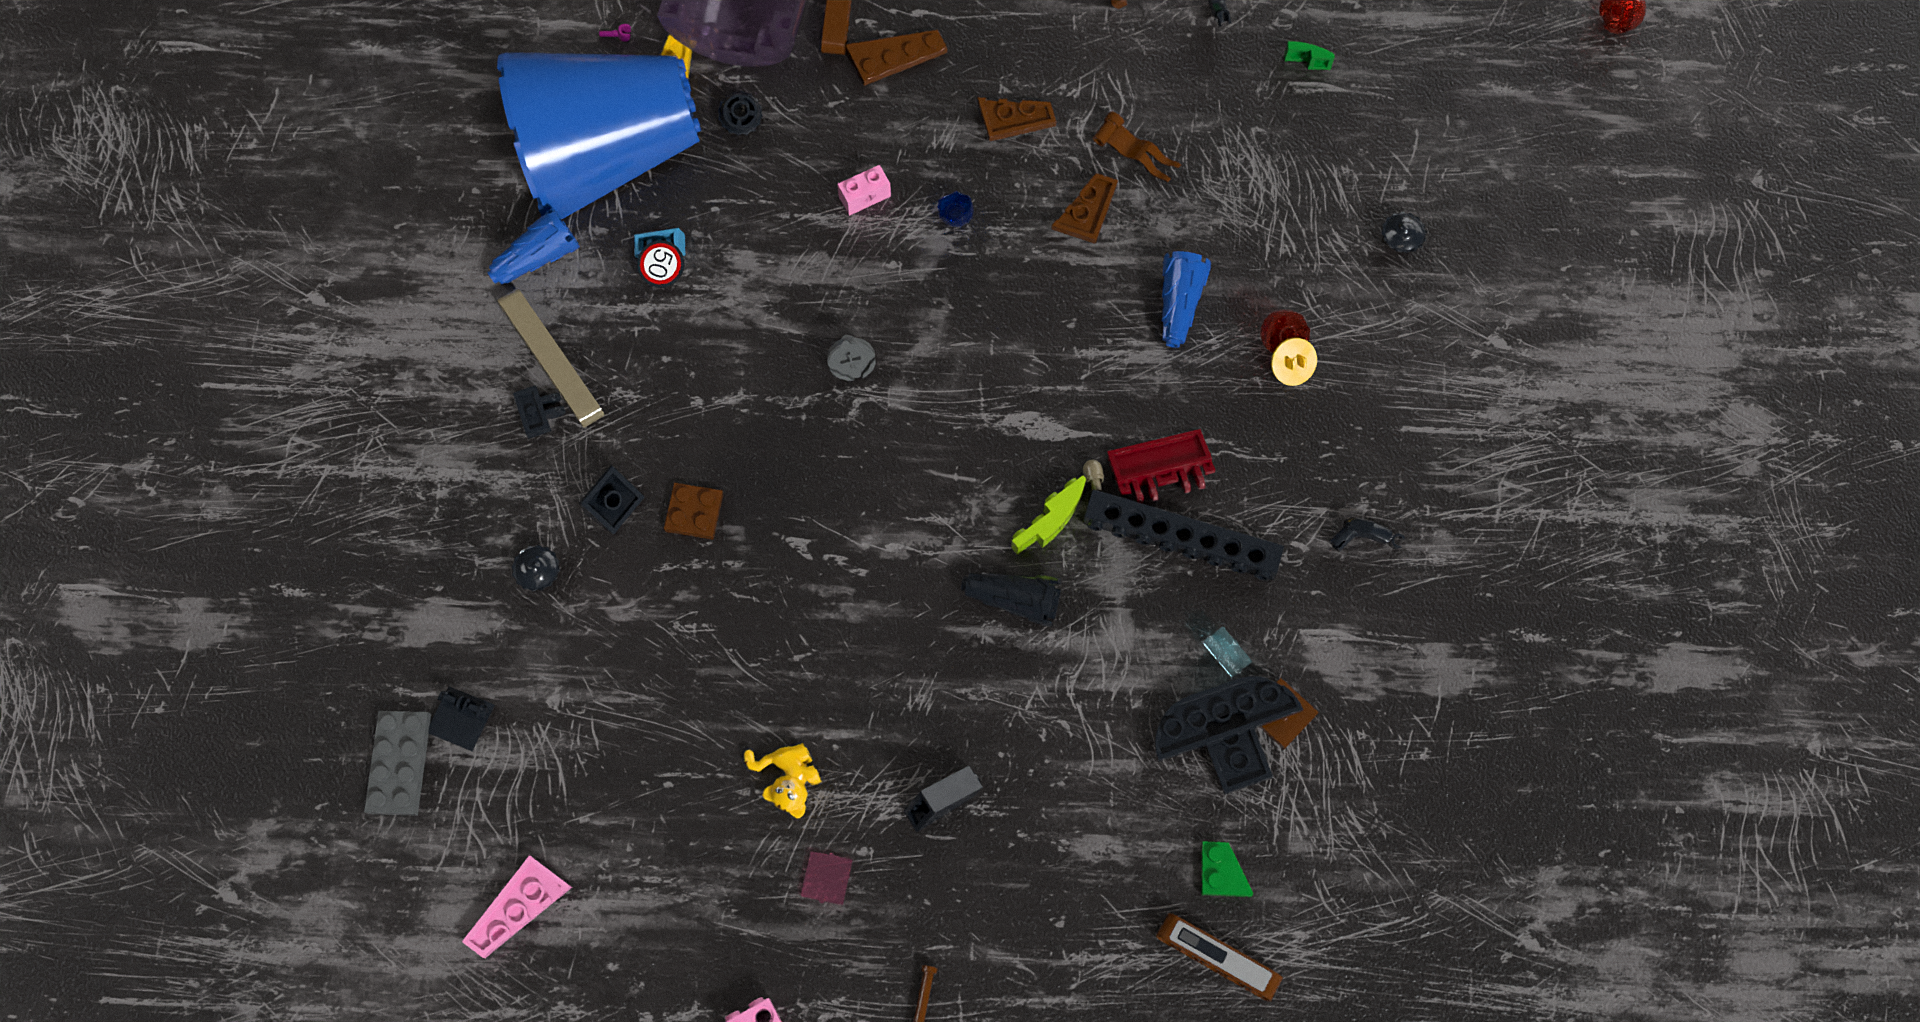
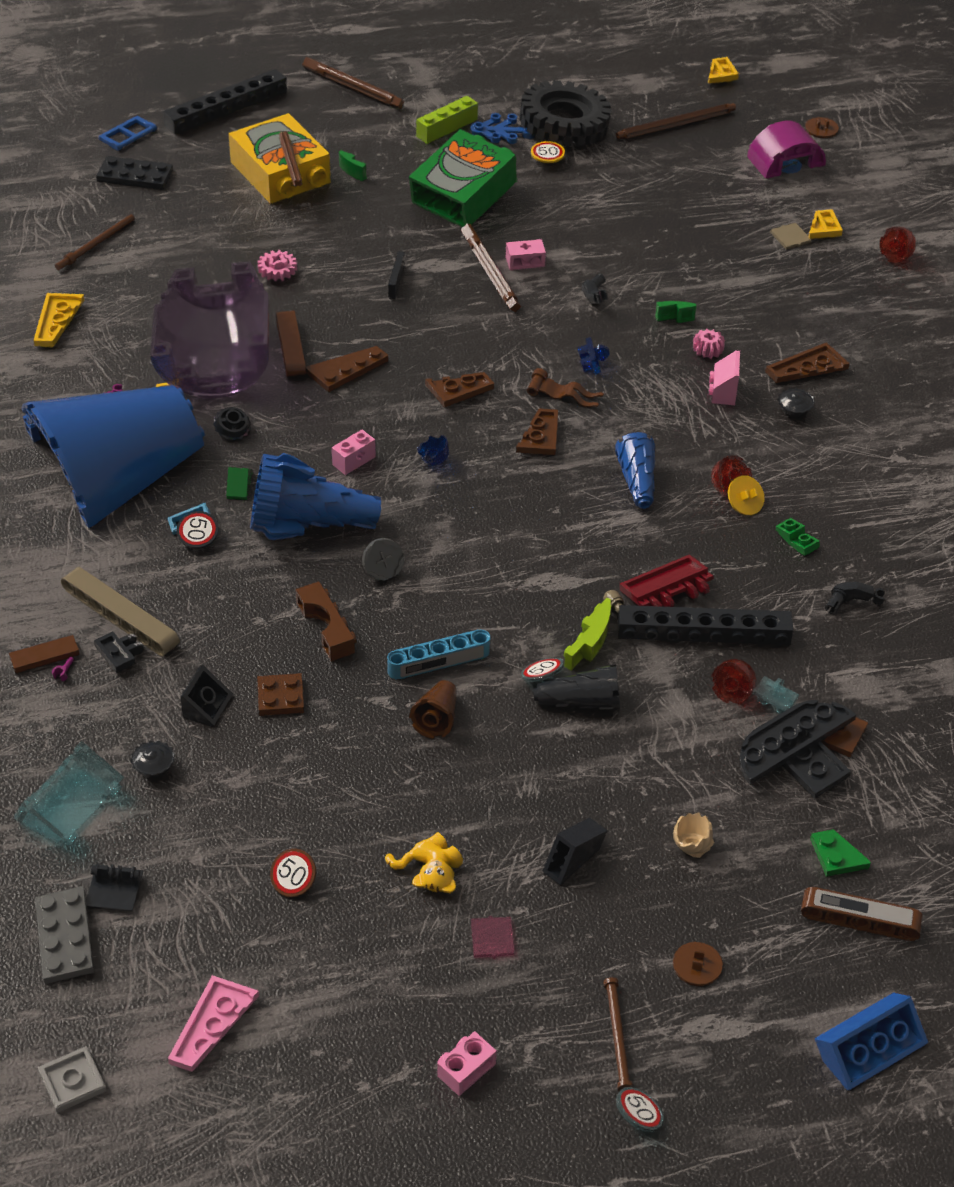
camera: 15 degrees left, 25 degrees down
blue cone [487,207,580,284] -> none
none -> reddish brown tile [9,635,80,673]
none -> clear light blue windscreen [13,741,124,846]
none -> light grey tile [38,1046,106,1113]
none -> magenta hand [52,657,74,681]
none -> green slope [226,467,253,500]
none -> blue cone [250,453,381,540]
none -> piece [270,848,316,897]
none -> reddish brown arch [296,581,357,661]
none -> dark azure beam [387,629,490,679]
none -> reddish brown cone [409,680,457,738]
none -> piece [521,658,564,683]
none -> clear blue hips [577,337,610,374]
none -> tan hair [673,813,715,858]
none -> reddish brown piece [673,942,723,986]
none -> bright pink gear [693,328,725,359]
none -> bright pink slope [709,351,740,405]
none -> clear red cylinder [711,659,757,704]
none -> reddish brown wing [765,342,850,383]
none -> green slope [776,518,820,556]

